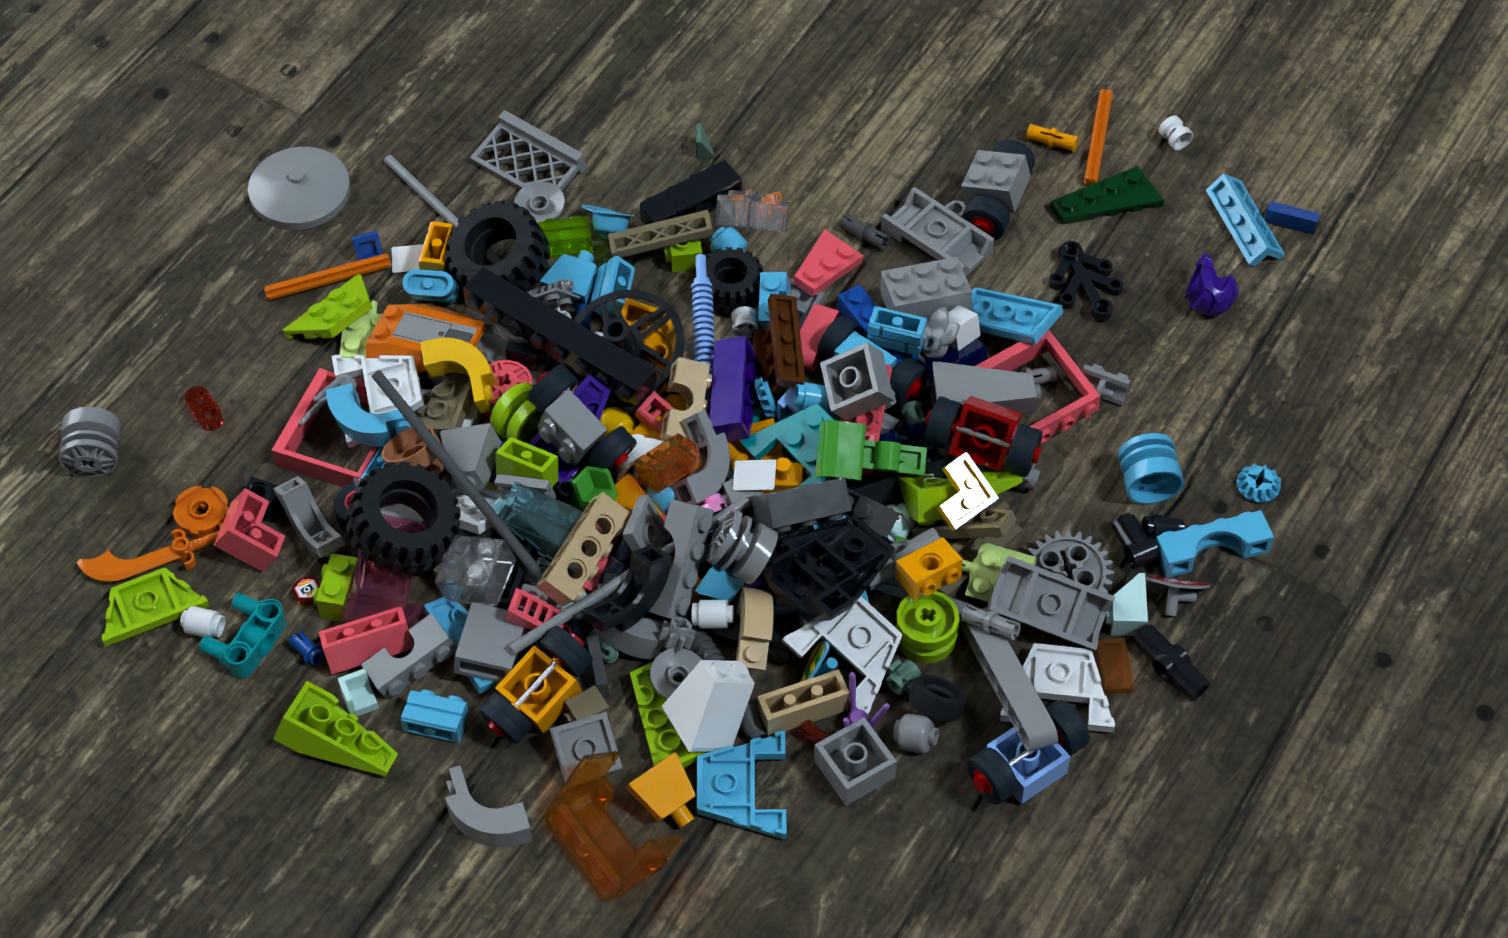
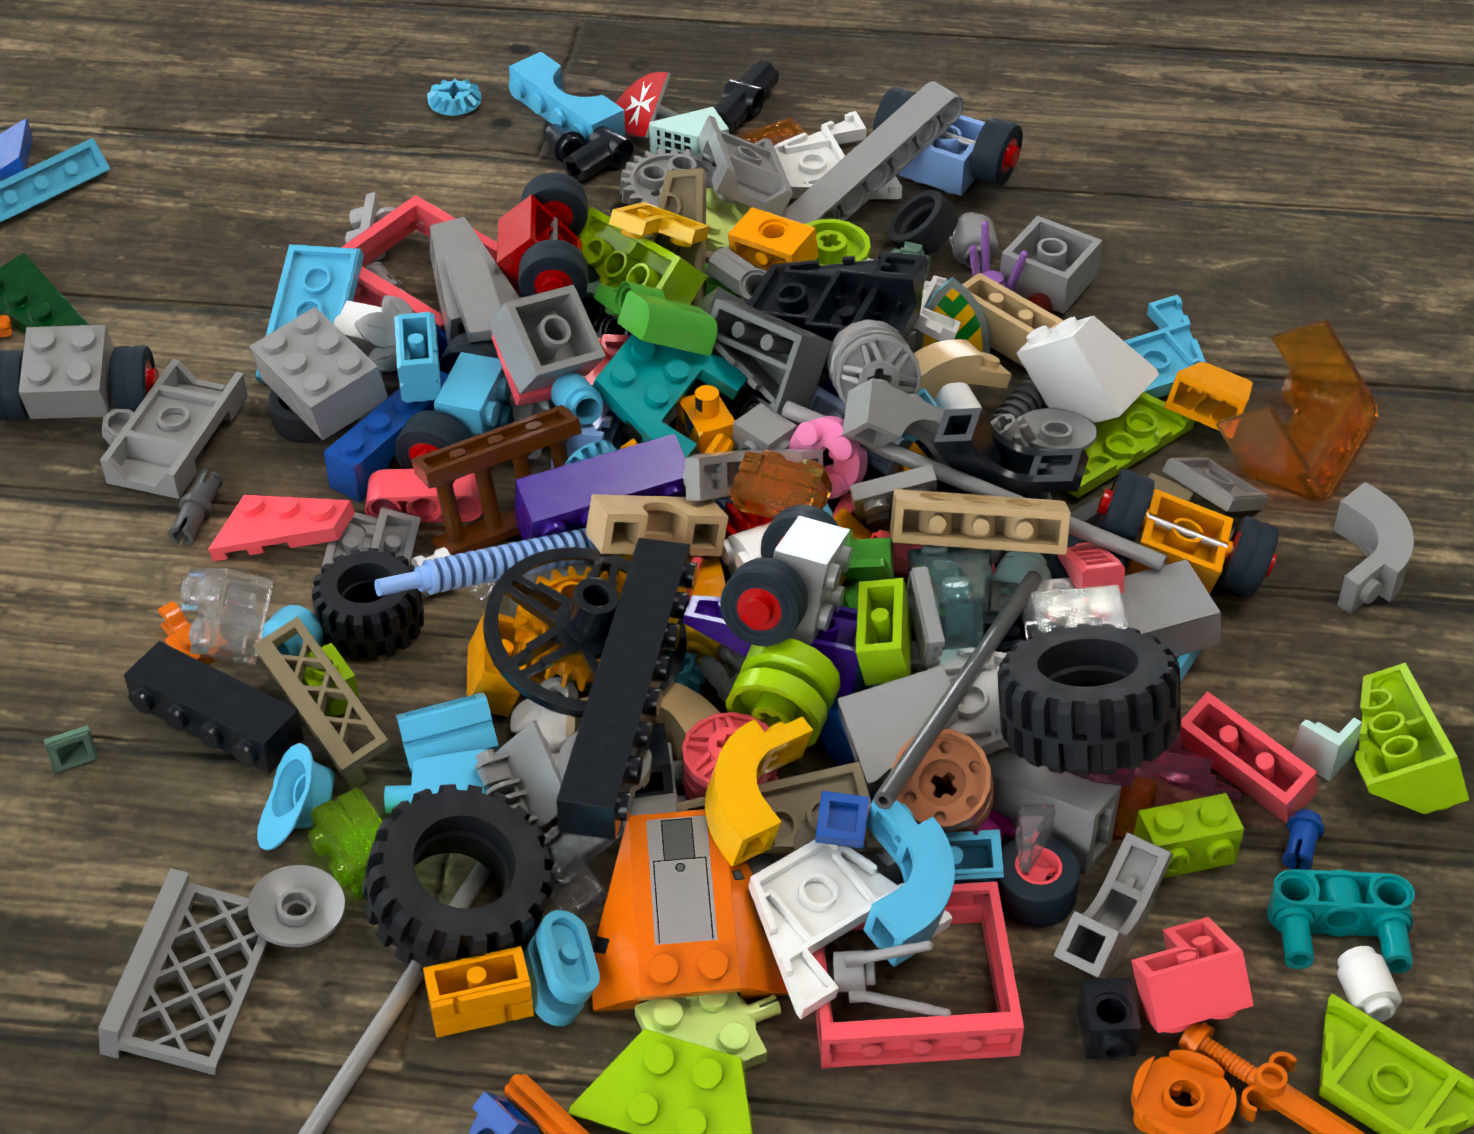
camera: 115 degrees left, 10 degrees down
tile [293,577,320,606] -> none
light grey arch [361,613,457,700] -> none
white sticker [391,244,424,273] -> none
medium azure brick [401,689,469,743] -> none
white sticker [733,460,776,491] -> none
medium azure brick [758,272,791,330] -> none
light grey pin [961,604,1021,640] -> none
black plant [1049,241,1123,322] -> none
medium azure wheel [1117,433,1184,504] -> none
dark purple helmet [1184,254,1239,318] -> none
none -> light grey tile [445,251,501,343]
none -> blue tile [815,791,870,849]

